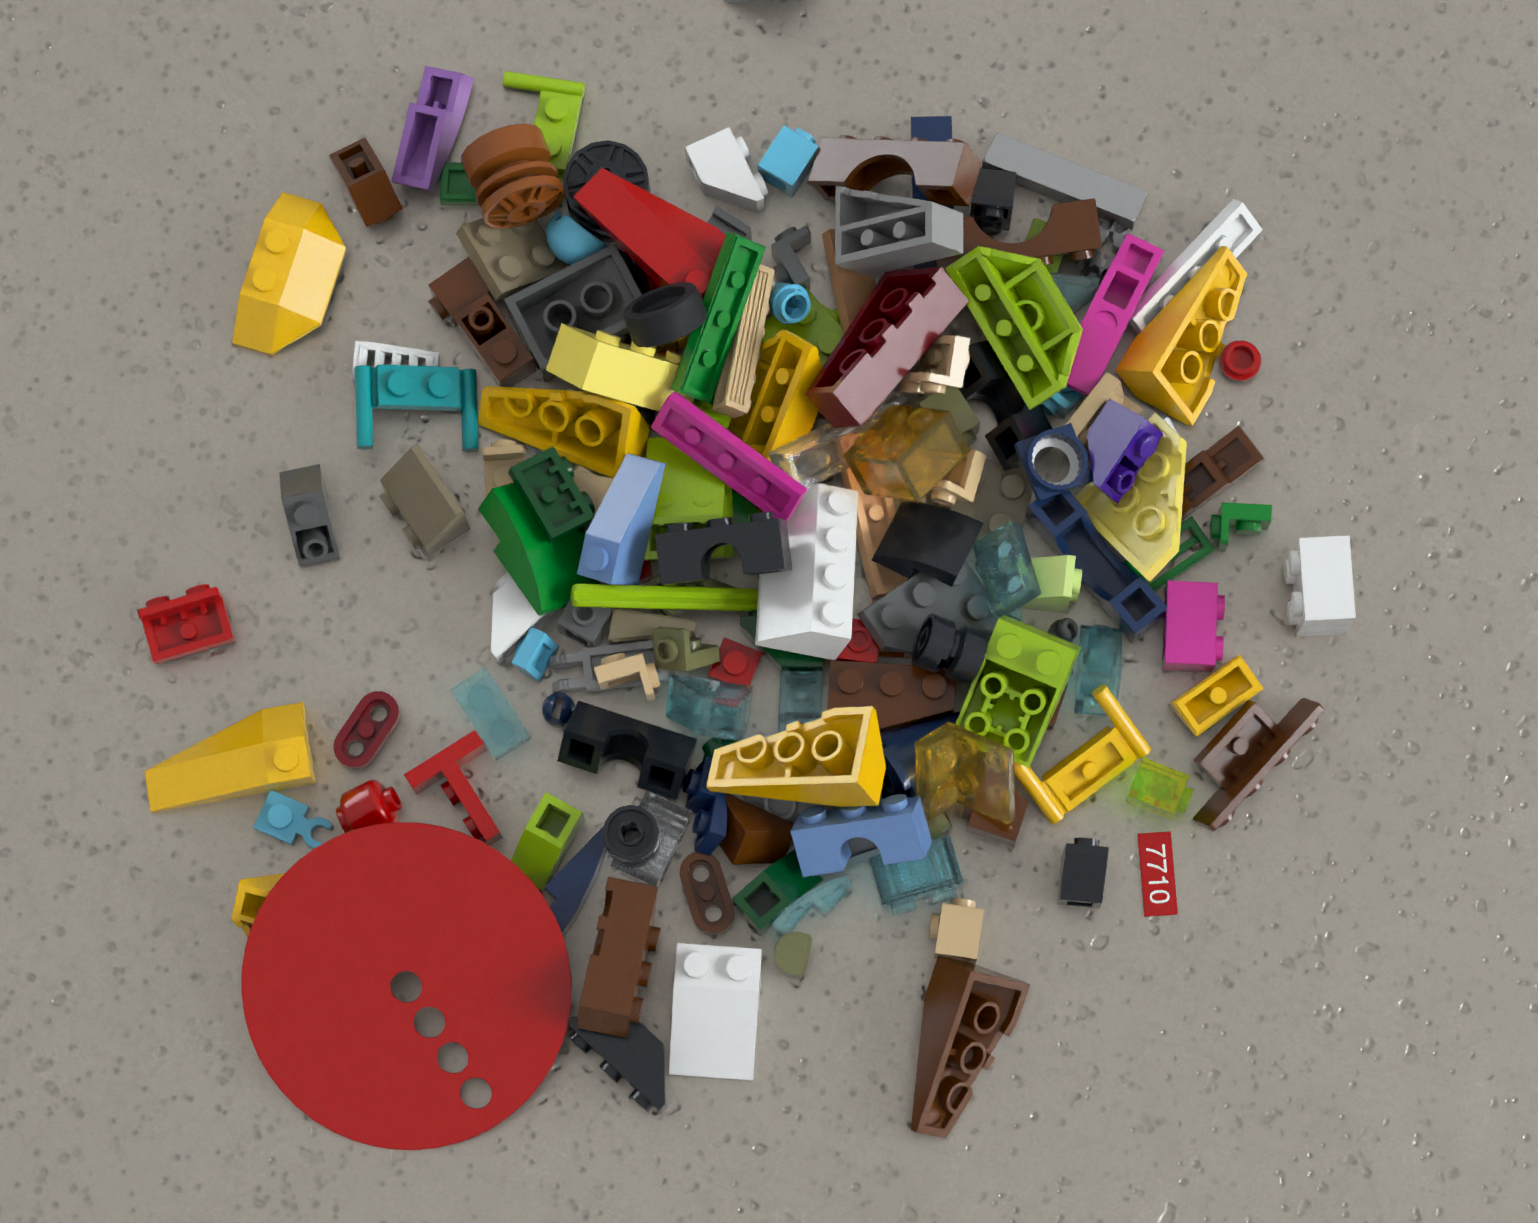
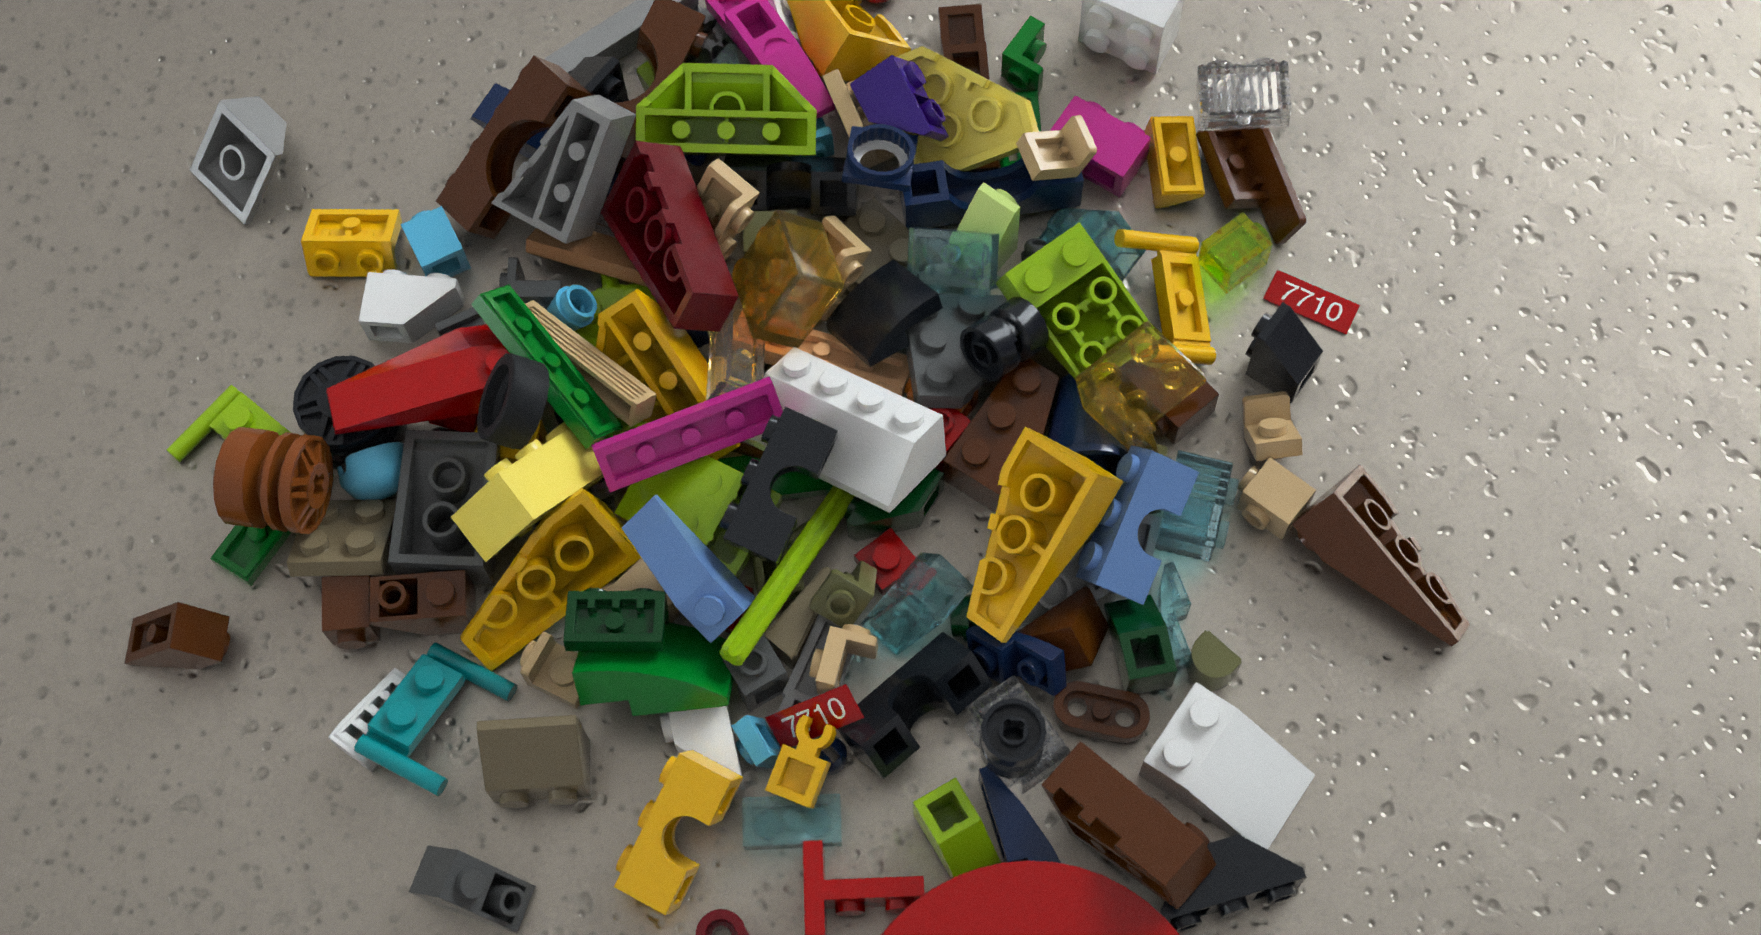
camera: 60 degrees left, 10 degrees down
yellow wedge [232,192,347,356] -> none
medium lavender slope [391,66,474,191] -> none
clear light blue slope [778,671,823,733] -> none
none -> yellow bracket [301,209,402,277]
none -> yellow arch [614,750,743,915]
none -> red sticker [765,684,864,747]
none -> yellow plate [765,715,836,809]
none -> tan bracket [1016,115,1097,181]
none -> clear brick [1196,58,1291,131]
none -> tan bracket [1242,391,1303,461]

